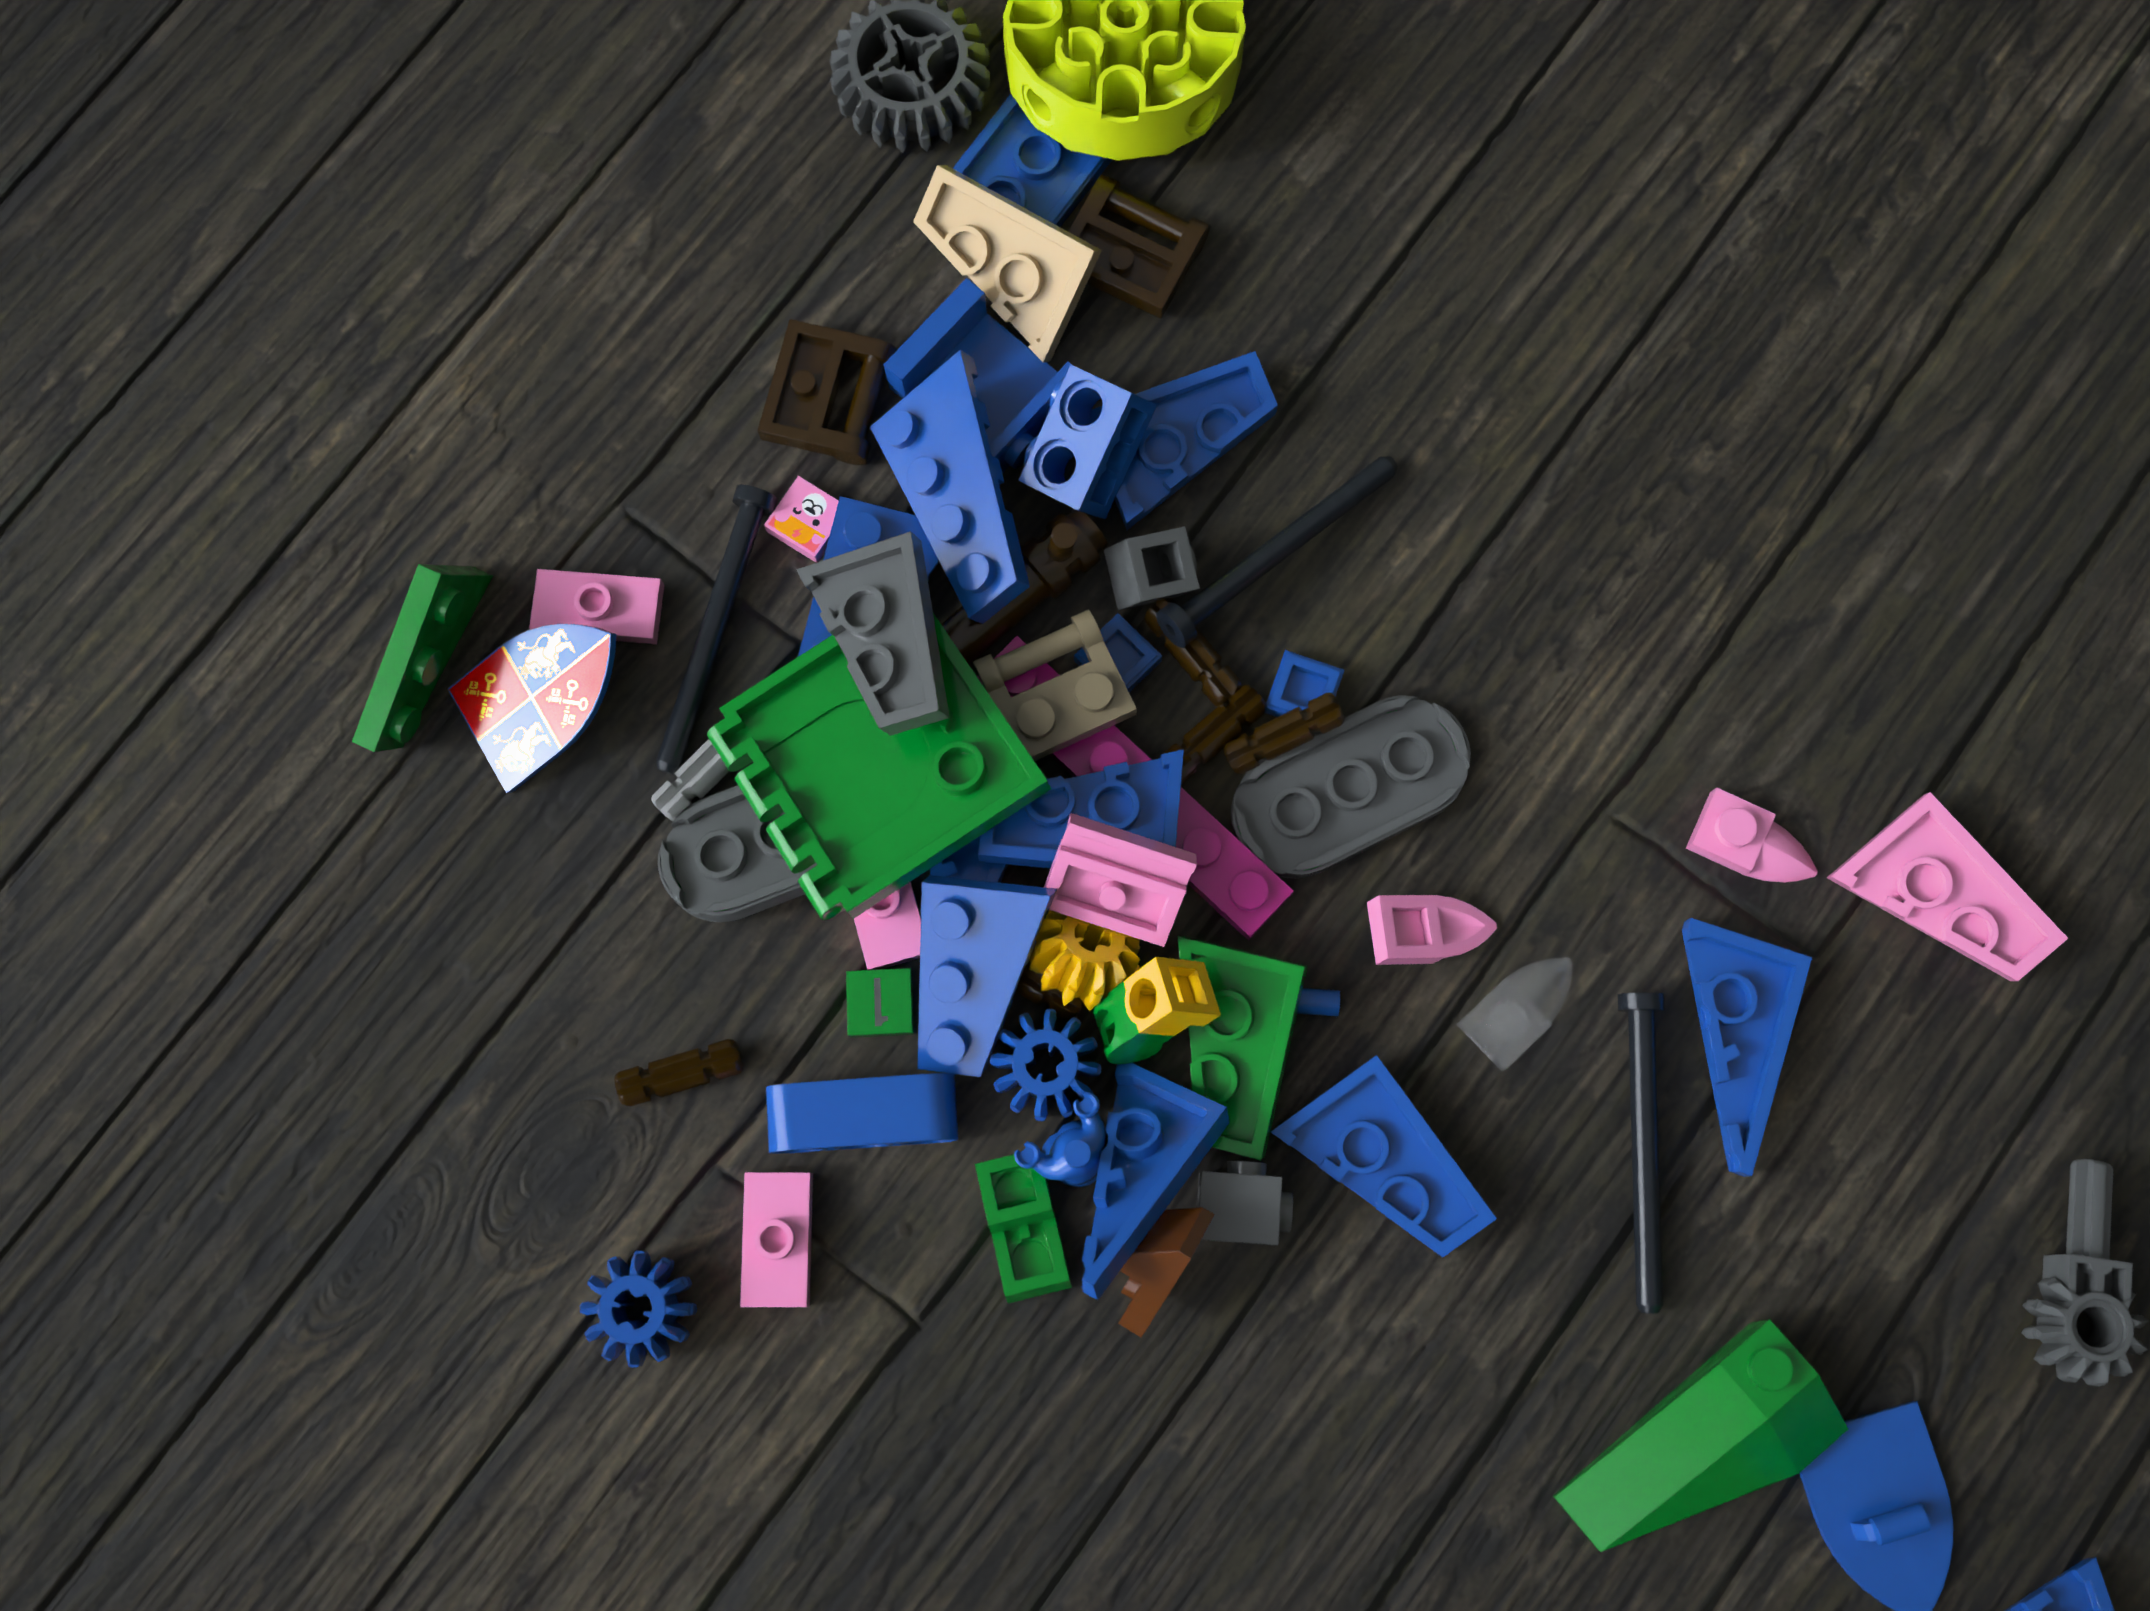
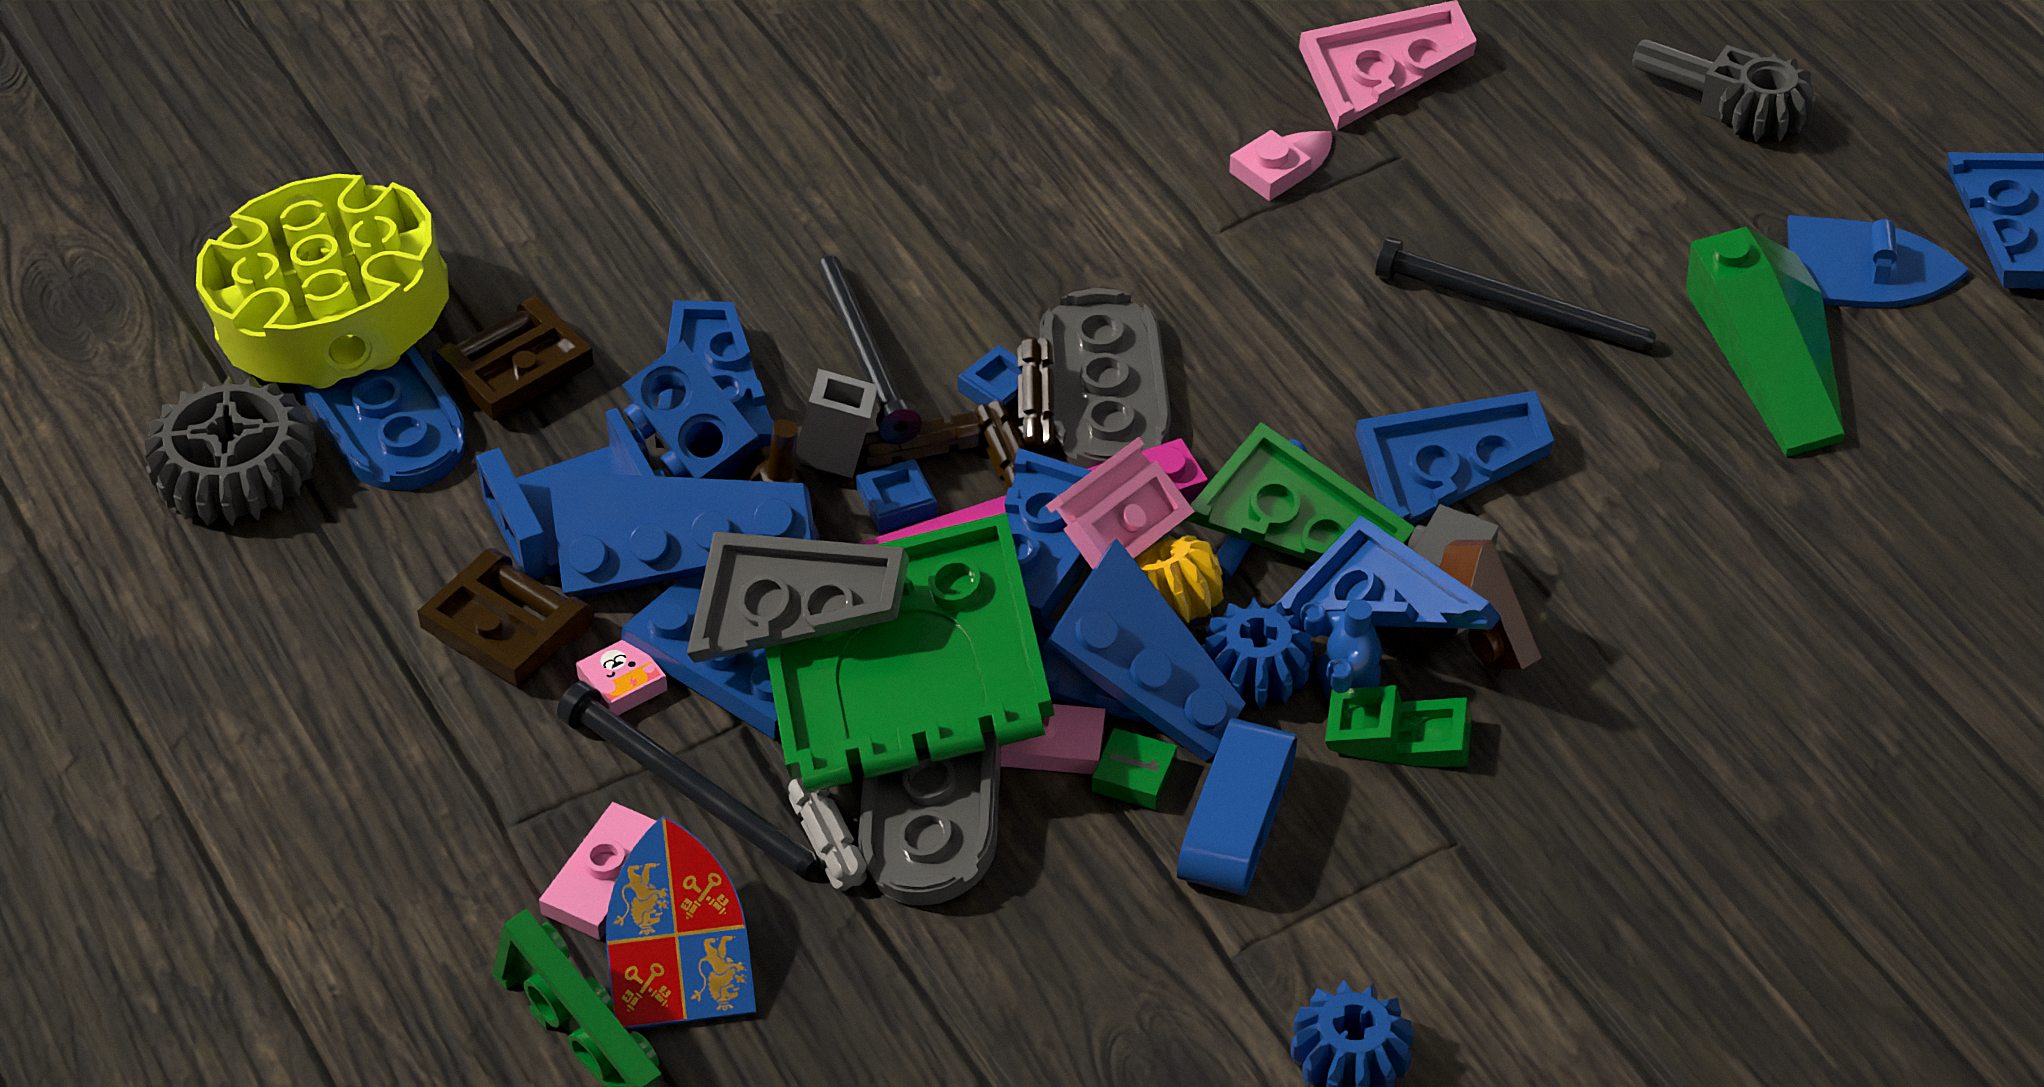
camera: 70 degrees left, 30 degrees down
dark brown axle [614,1039,744,1107] -> none
bright pink plate [740,1172,813,1307] -> none
tan wing [913,165,1102,363] -> none
dark tan plate [973,609,1137,761] -> none
yellow leg [1093,957,1221,1064] -> none
bright pink plate [1367,895,1497,965] -> none
clear plate [1456,958,1572,1071] -> none
blue wing [1682,918,1812,1177] -> none

